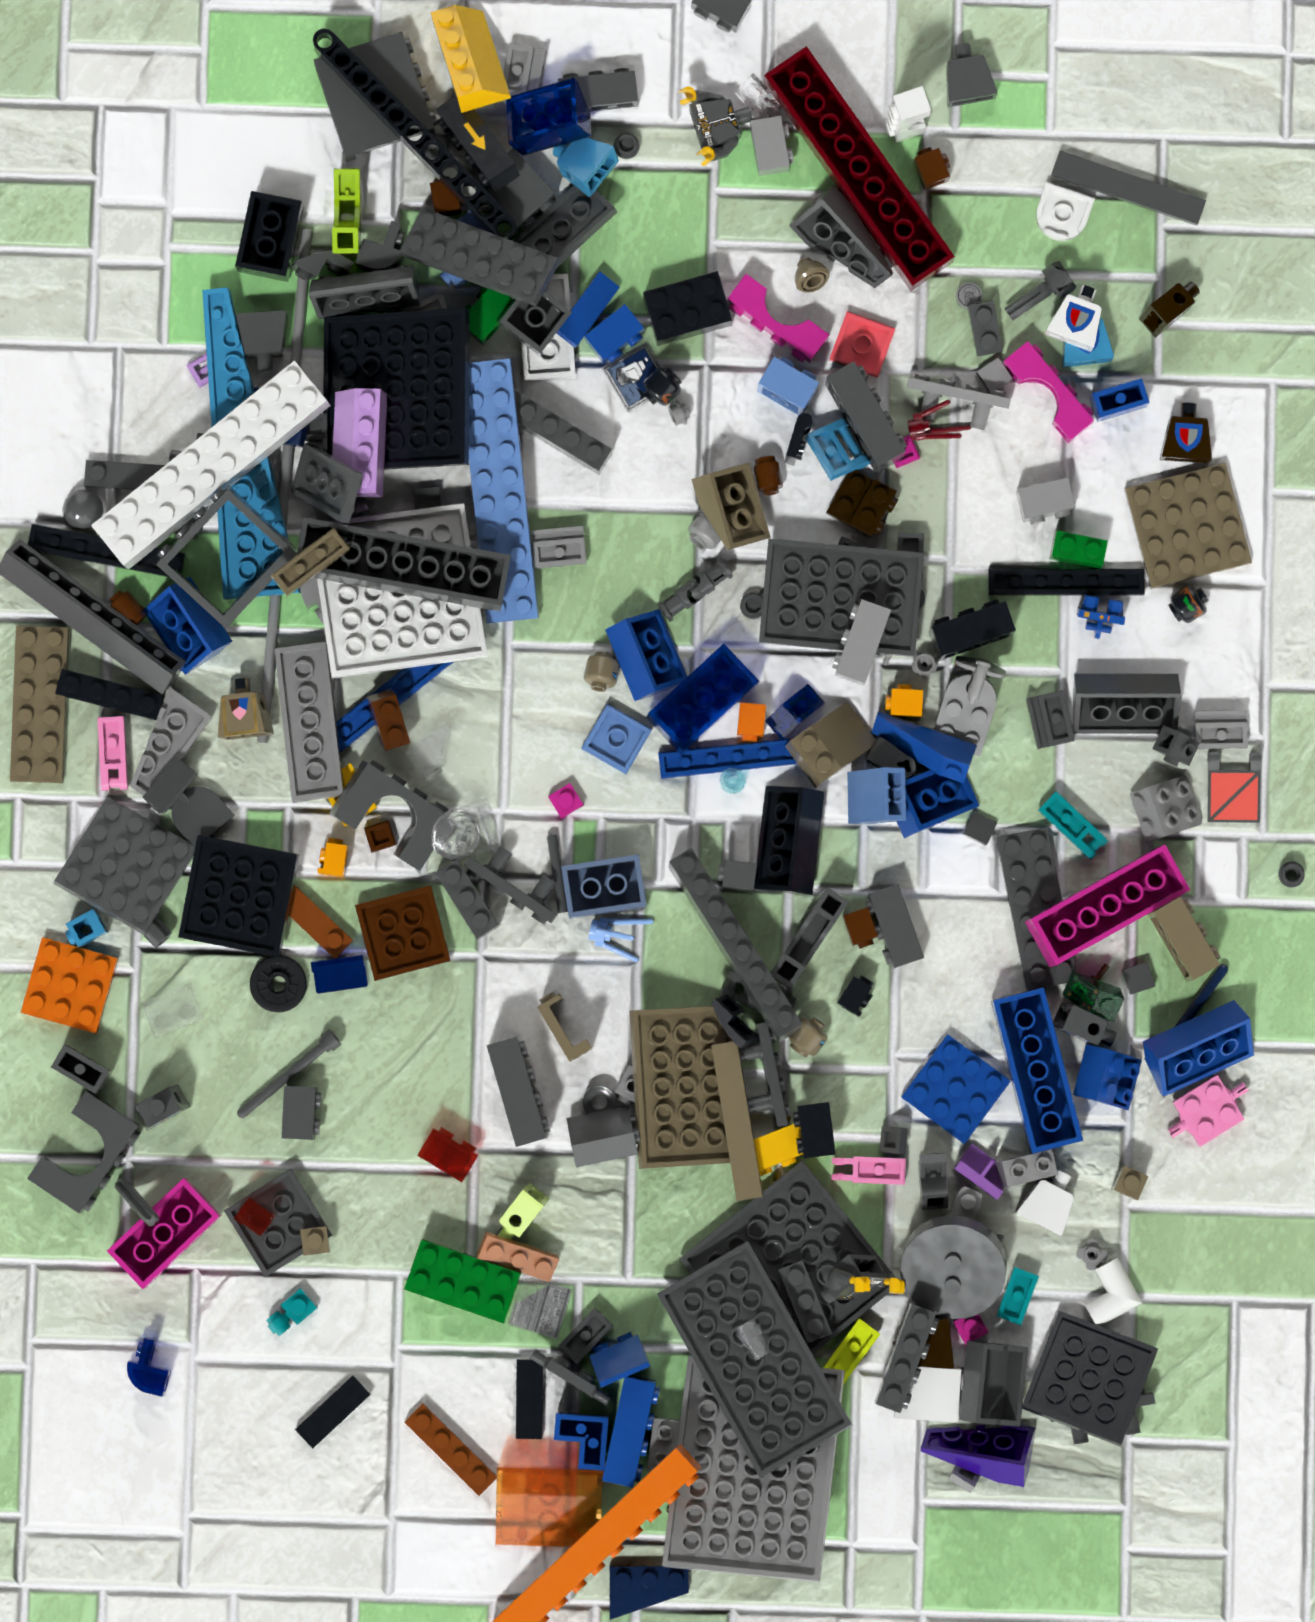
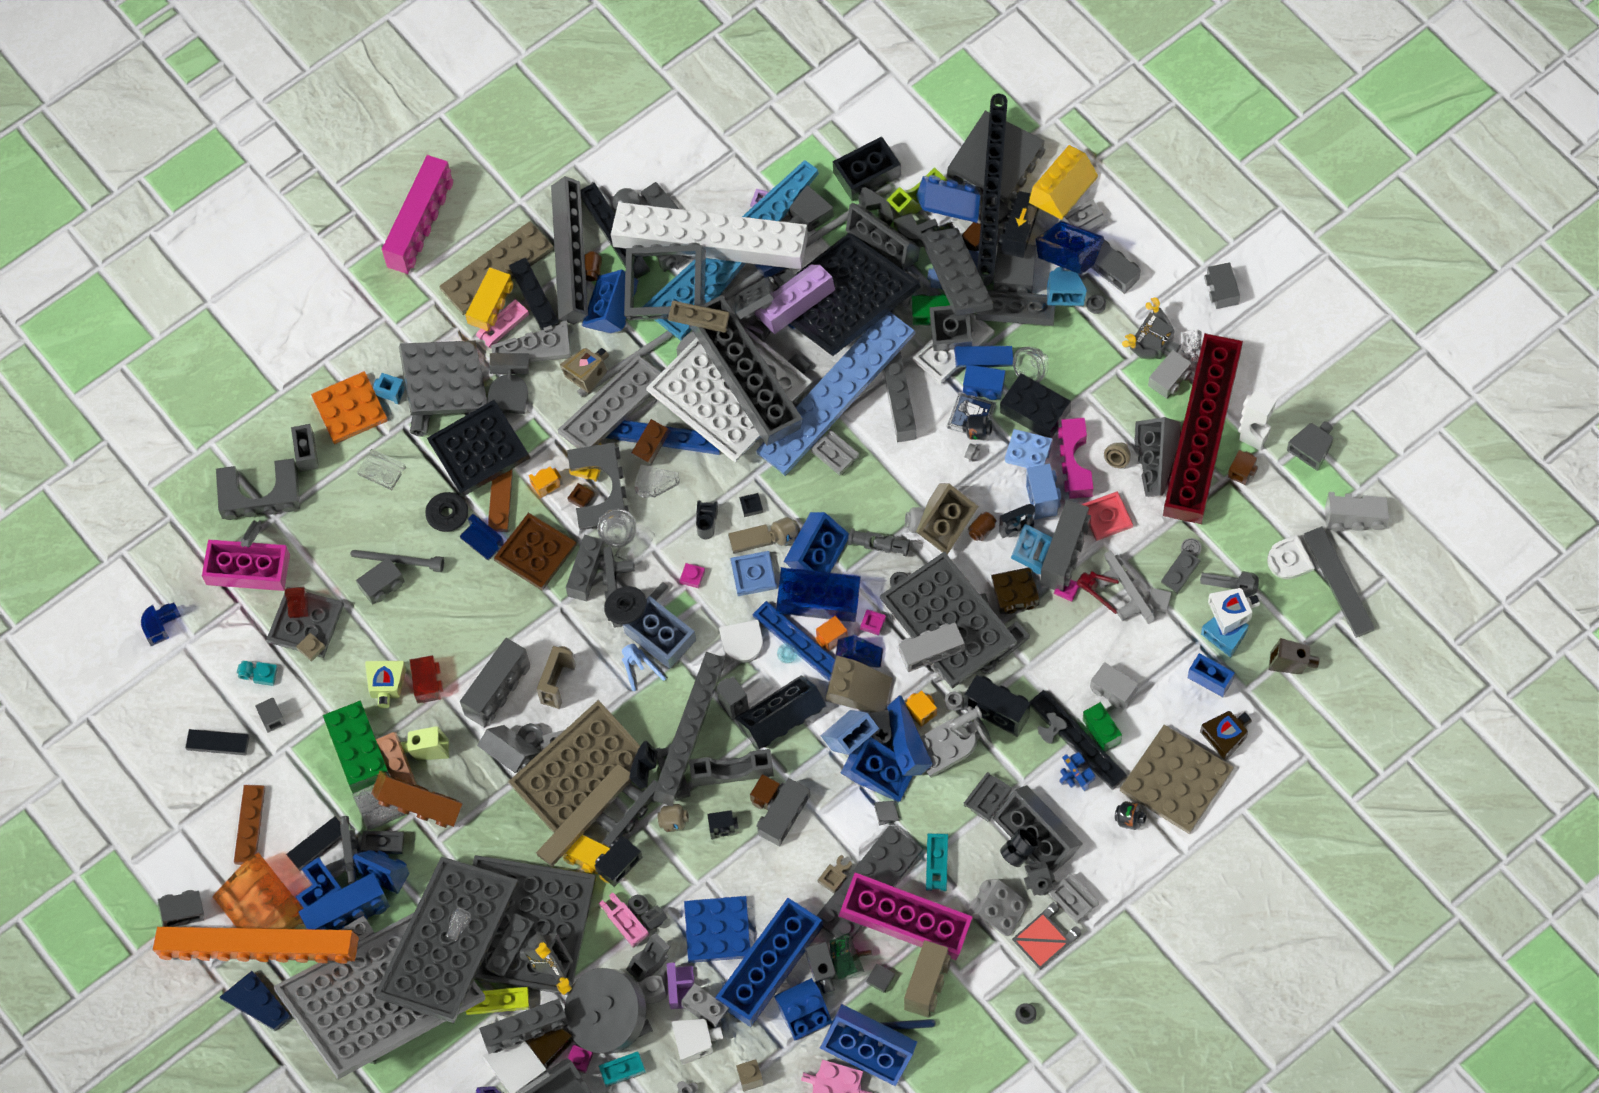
camera: 55 degrees right, 20 degrees down
dark grey torso [135,1084,190,1131] -> none
dark pink arch [1003,341,1094,444] -> none
none -> dark grey brick [158,890,204,927]
none -> dark grey panel [255,698,286,733]
none -> yellowish green torso [365,661,406,708]
none -> dark orange wedge [371,771,462,828]
none -> yellow brick [465,267,513,331]
none -> black wheel [604,586,647,625]
none -> dark grey plate [628,894,649,915]
none -> black piece [696,500,718,540]
none -> white tile [719,620,763,663]
none -> dark tan tile [728,524,772,554]
none -> black tile [739,493,763,517]
none -> dark tan plate [818,855,852,893]
none -> dark pink plate [860,609,886,636]
none -> blue slope [916,175,980,223]
none -> black wheel [1000,828,1039,867]
none -> light blue bracket [1005,429,1052,468]
none -> clear piece [1013,346,1049,382]
none -> dark grey piece [1038,713,1068,744]
none -> light grey wedge [1325,492,1389,532]

